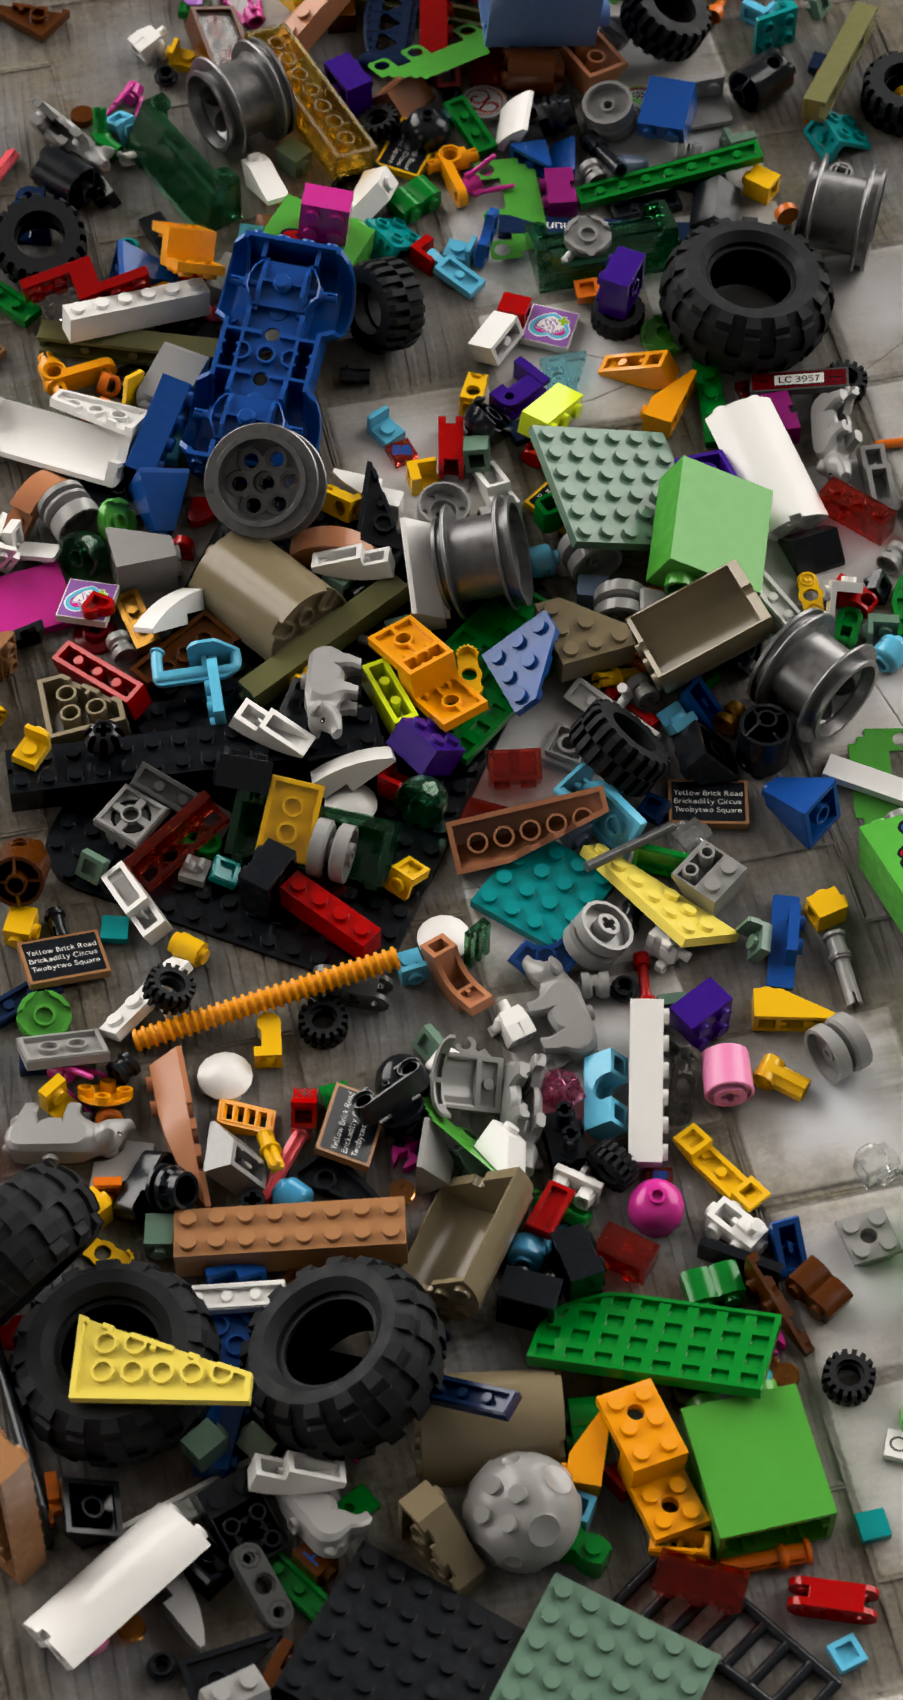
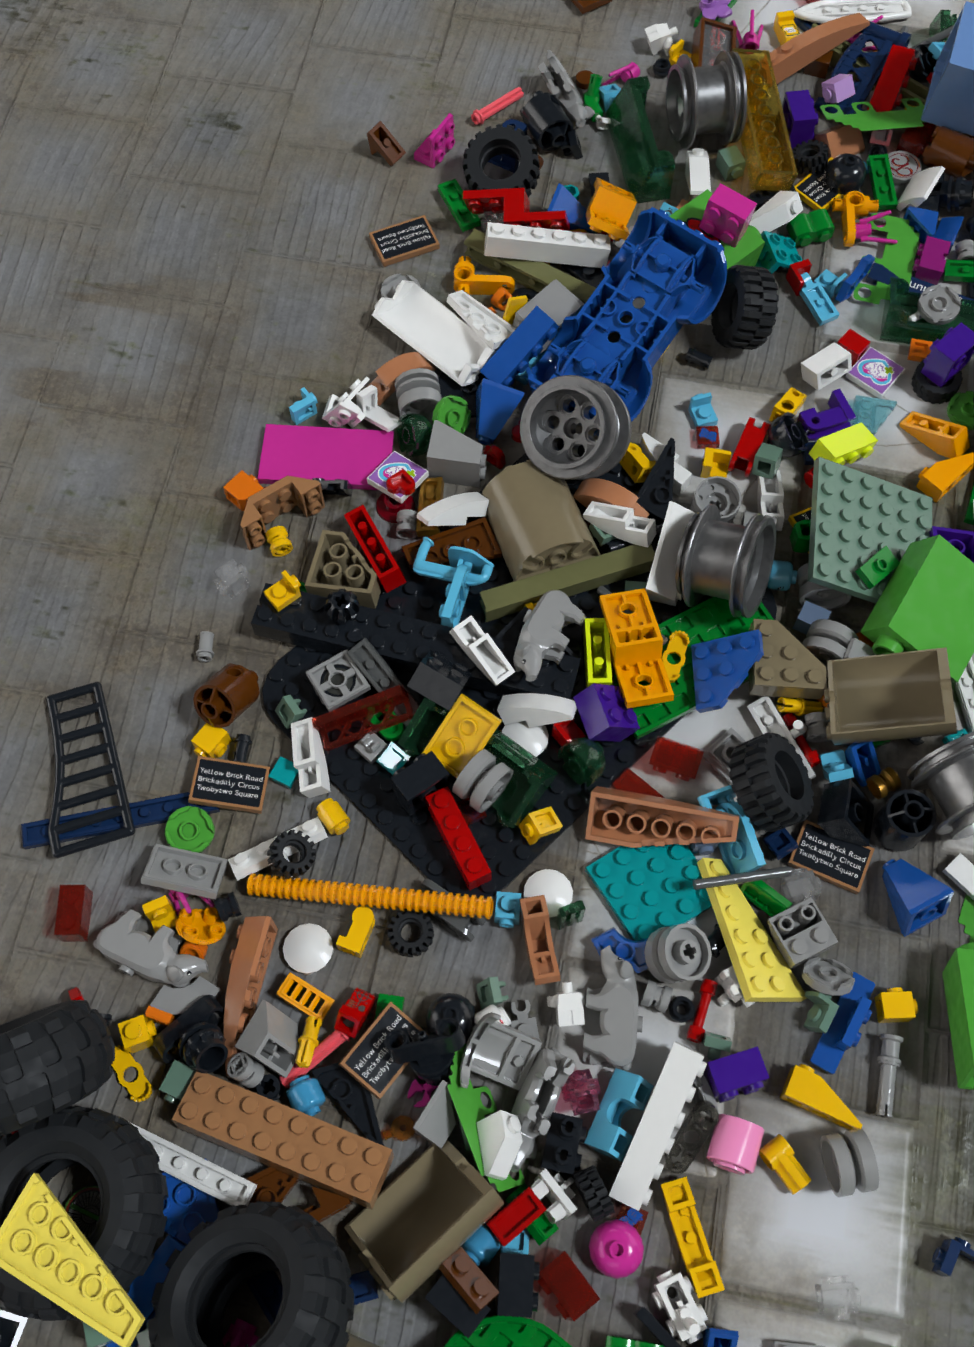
camera: 25 degrees right, 10 degrees up
blue slope [204,1264,267,1284] -> none
none -> light grey wheel [227,1052,265,1088]
none -> reddish brown plate [439,1247,499,1315]
none -> light grey tile [802,957,855,996]
none -> lavender brick [821,74,855,103]
none -> green plate [855,546,900,589]

